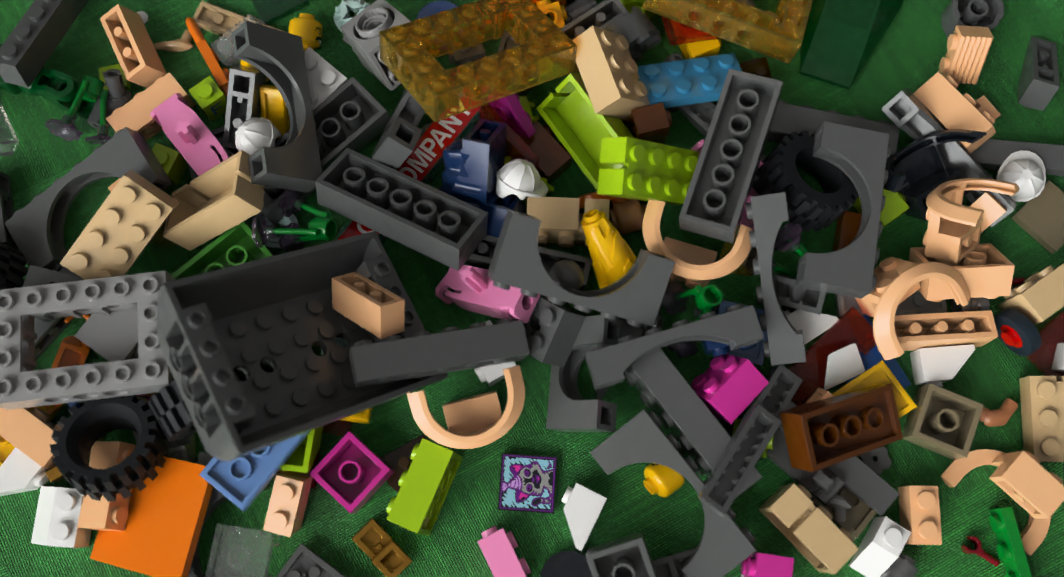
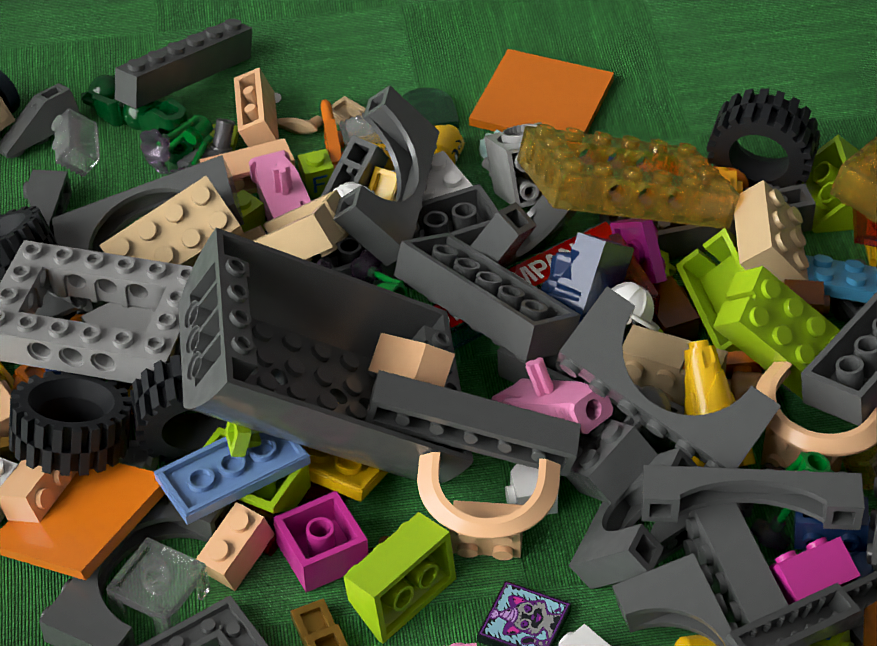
camera: 20 degrees right, 30 degrees down
dark grey brick [604,6,662,64] -> none

